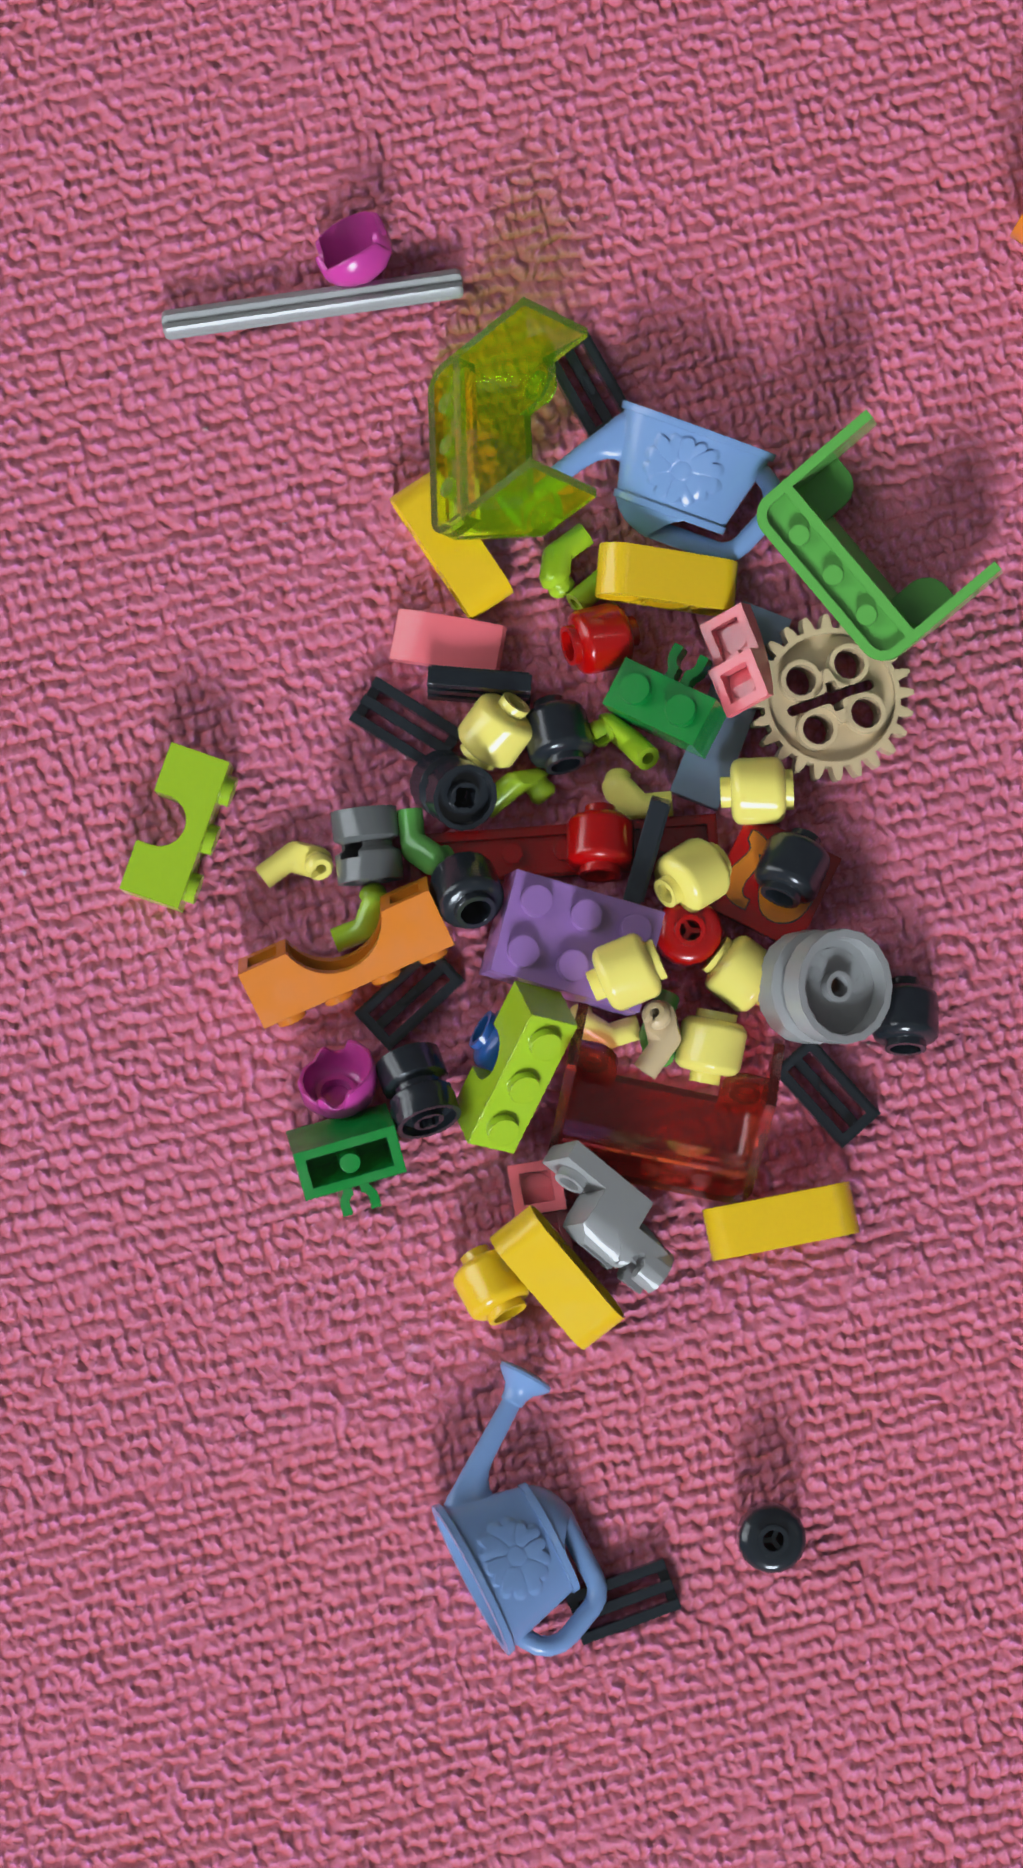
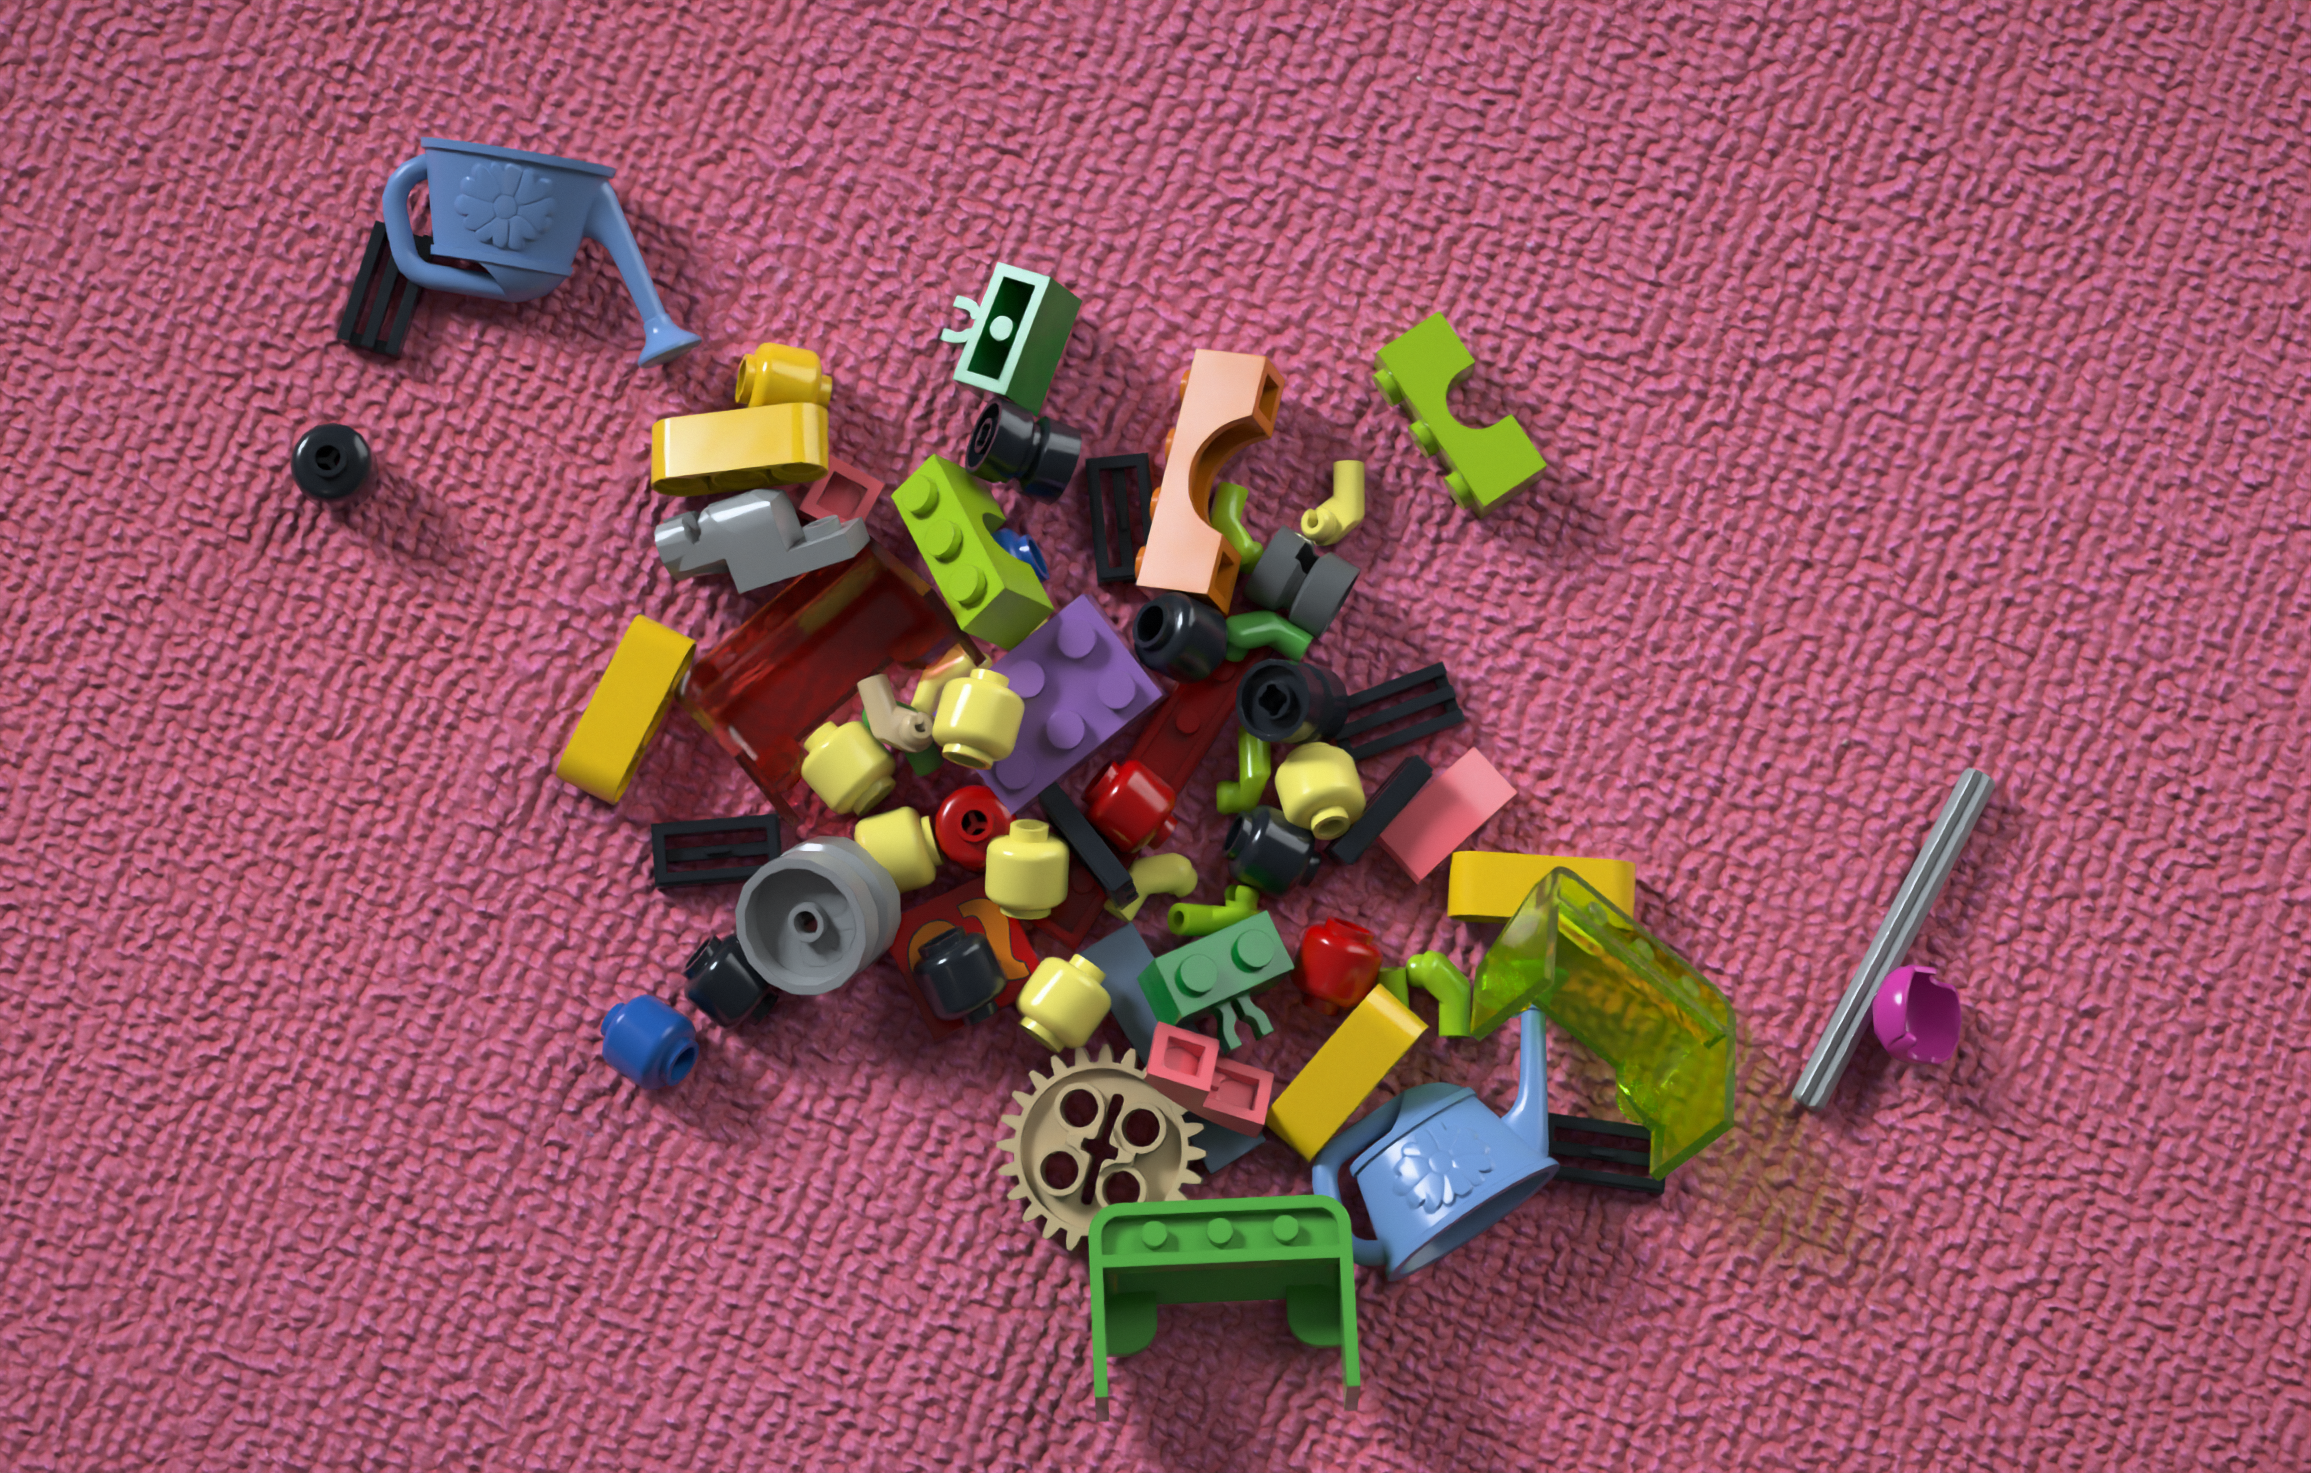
camera: 125 degrees right, 5 degrees down
dark pink hair [297,1039,378,1119] -> none
none -> blue head [601,994,699,1090]

